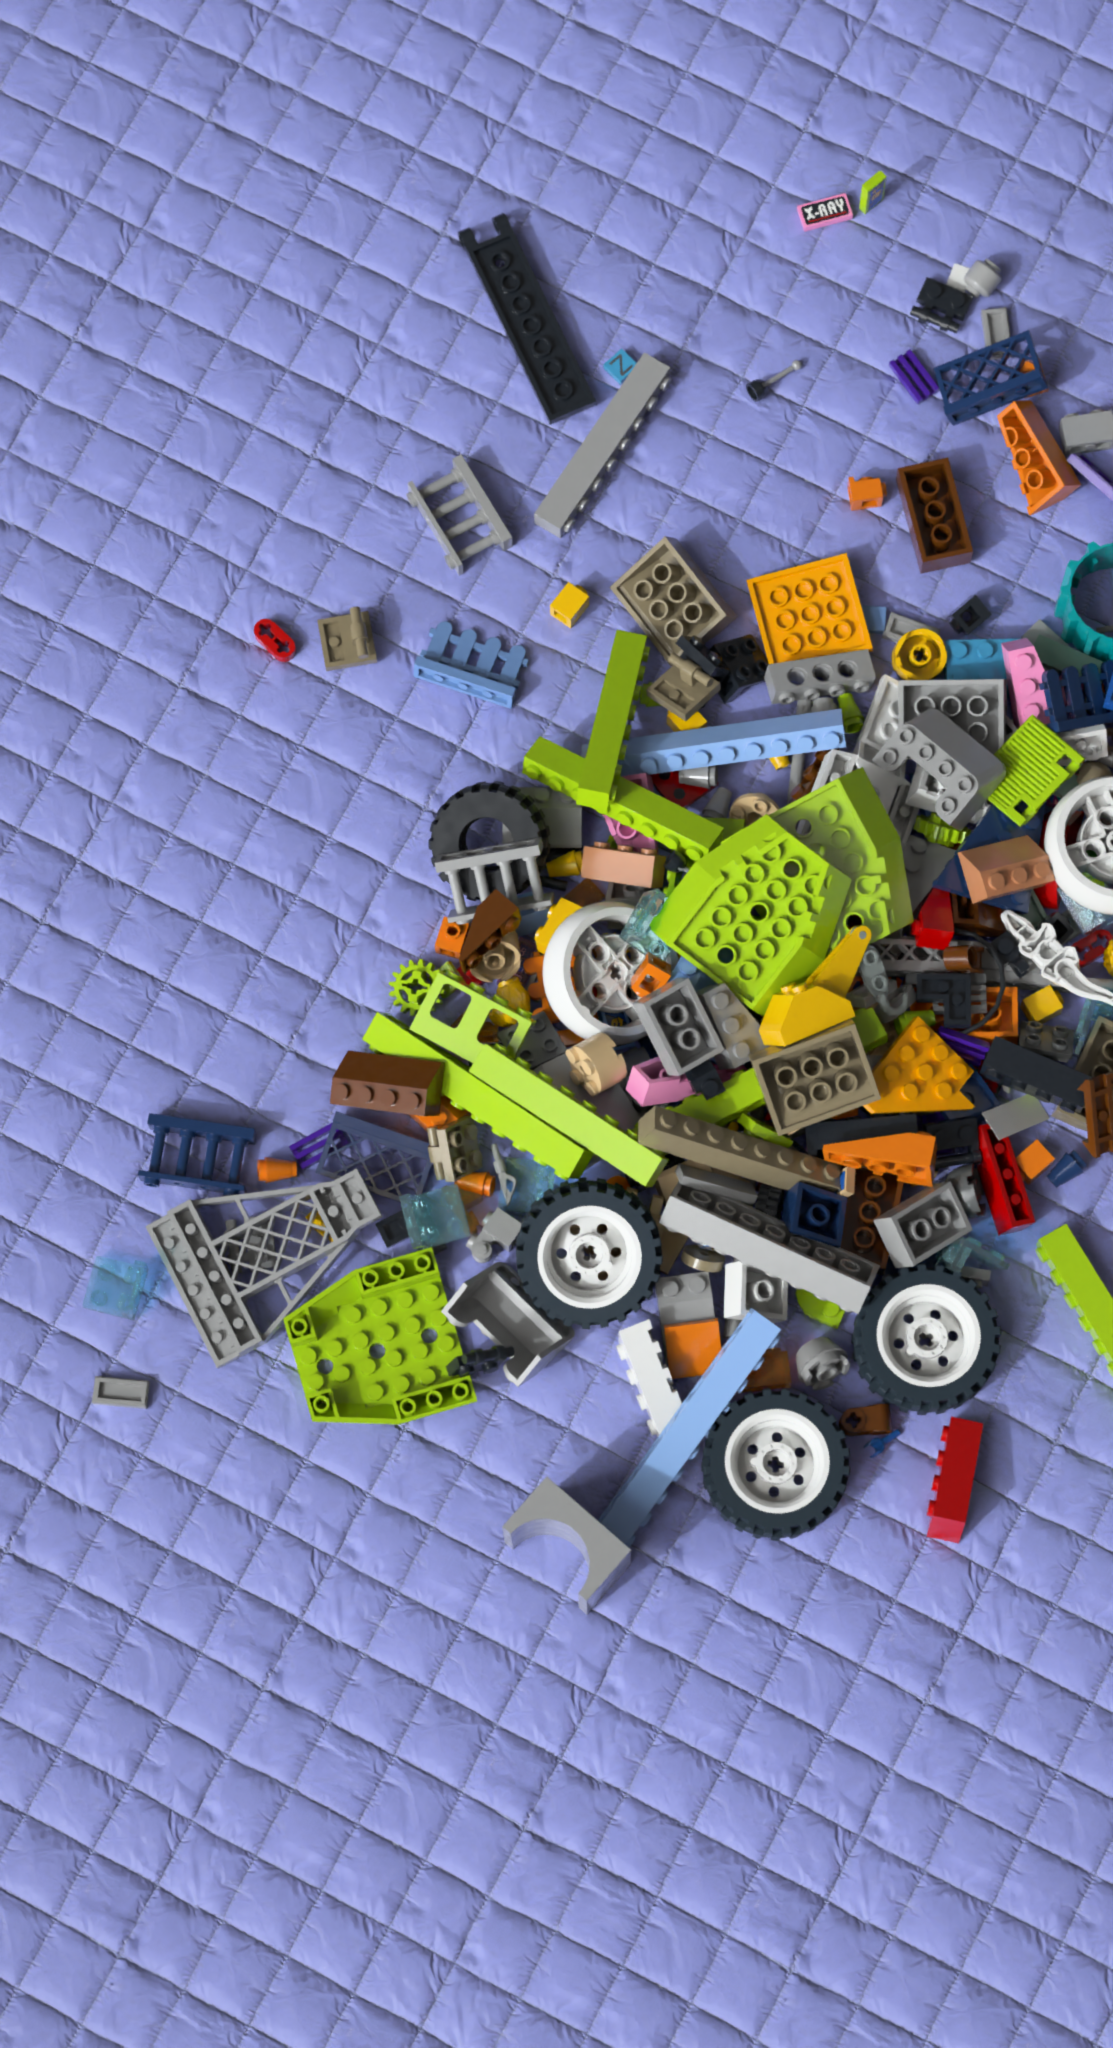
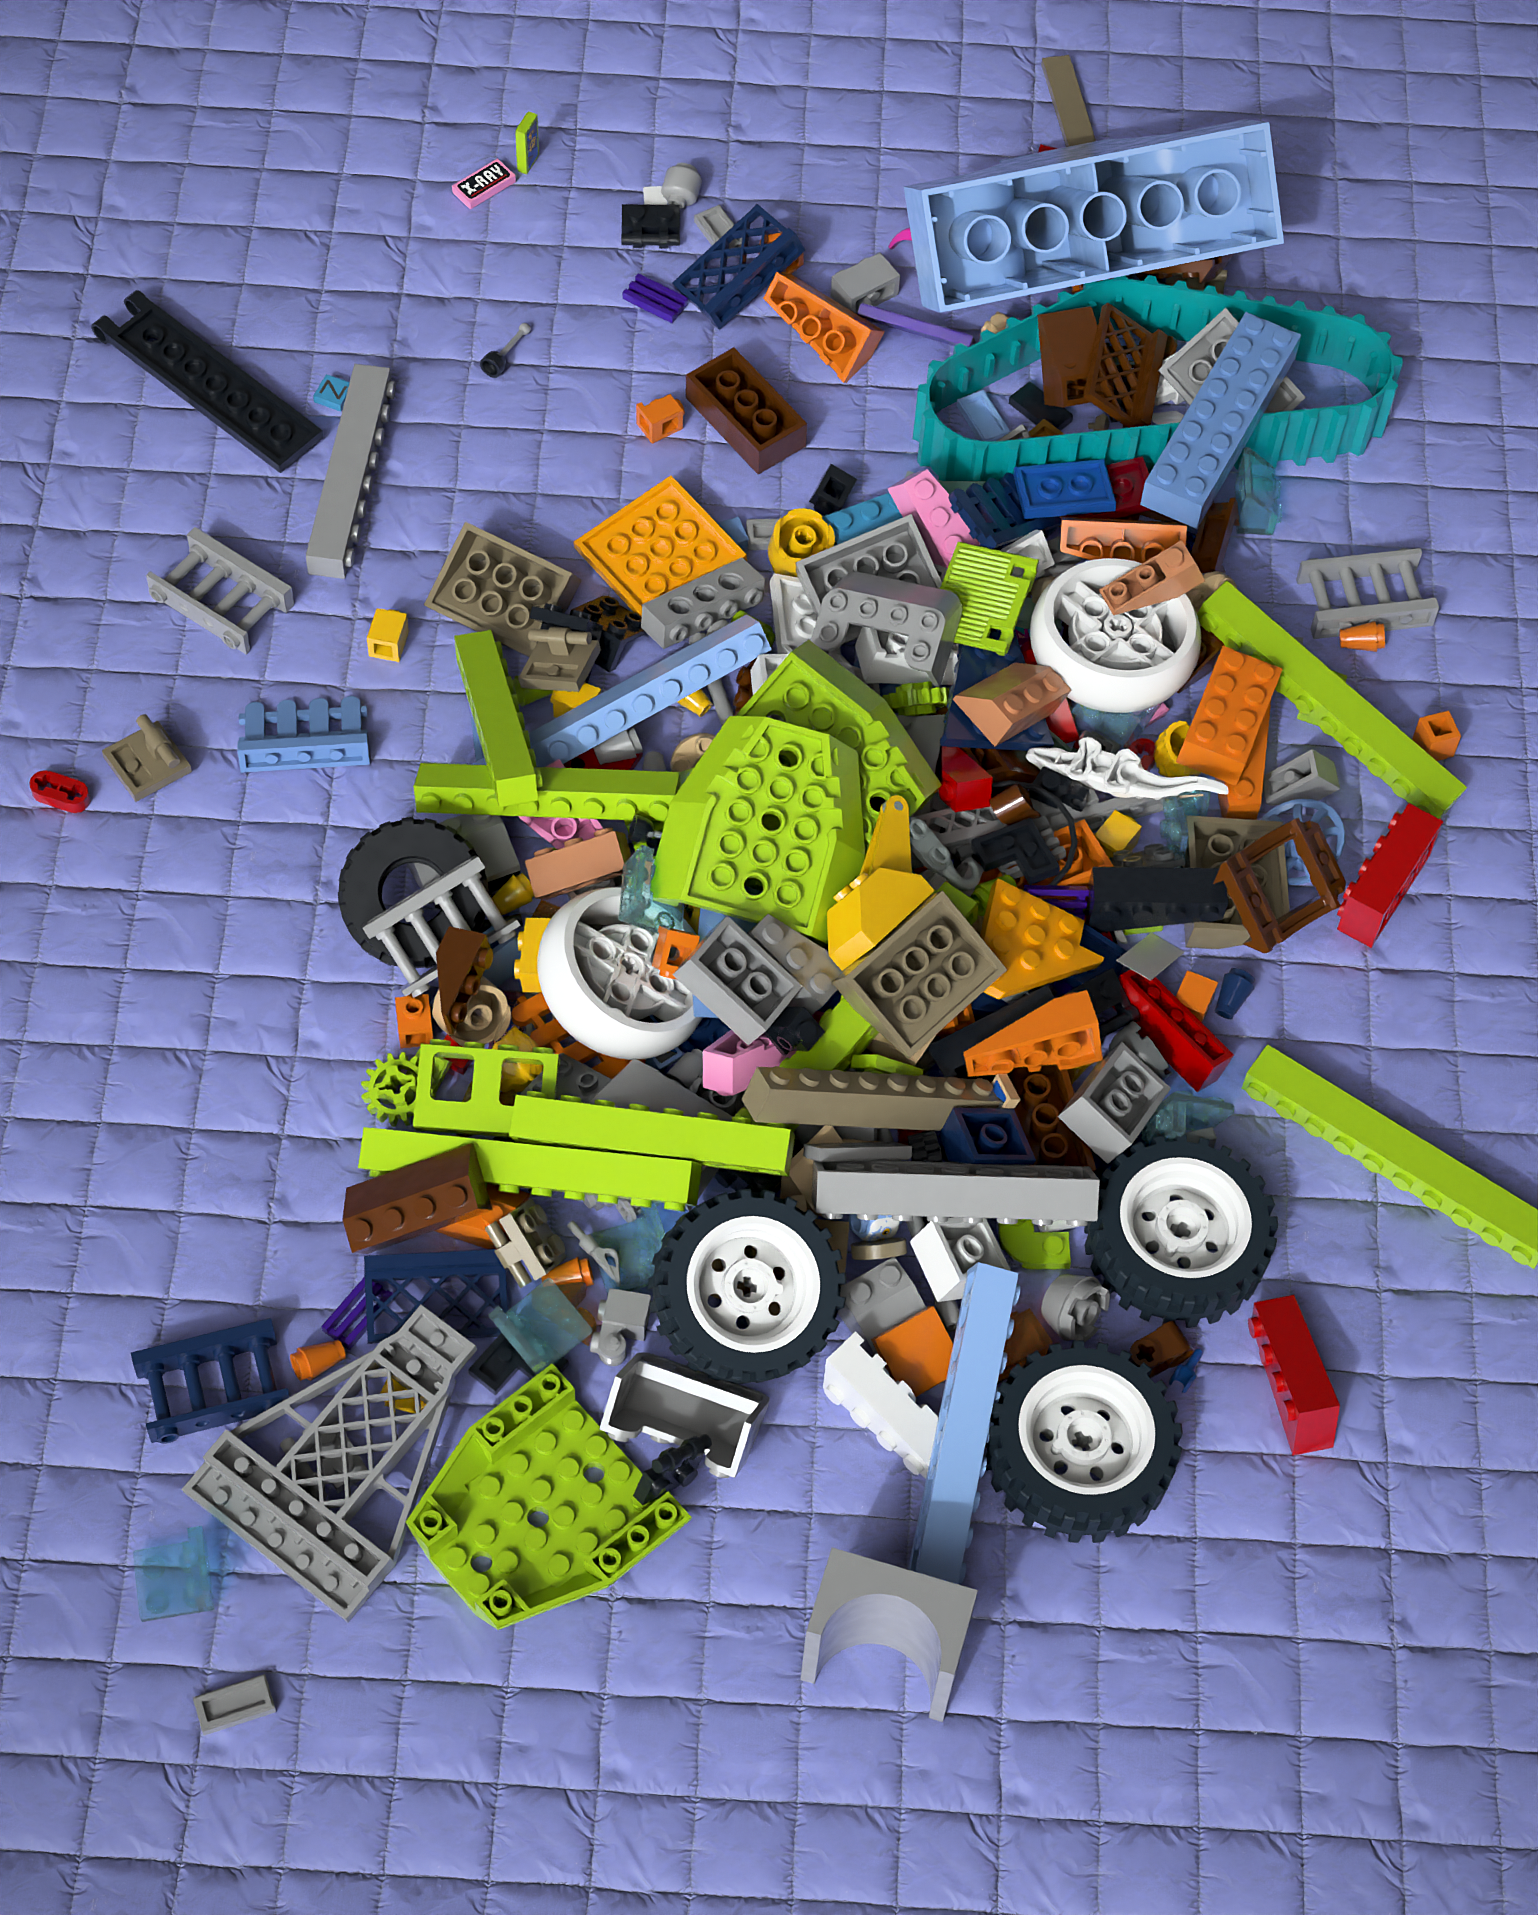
camera: 30 degrees left, 15 degrees down
tan brick [566,1032,627,1097] -> none

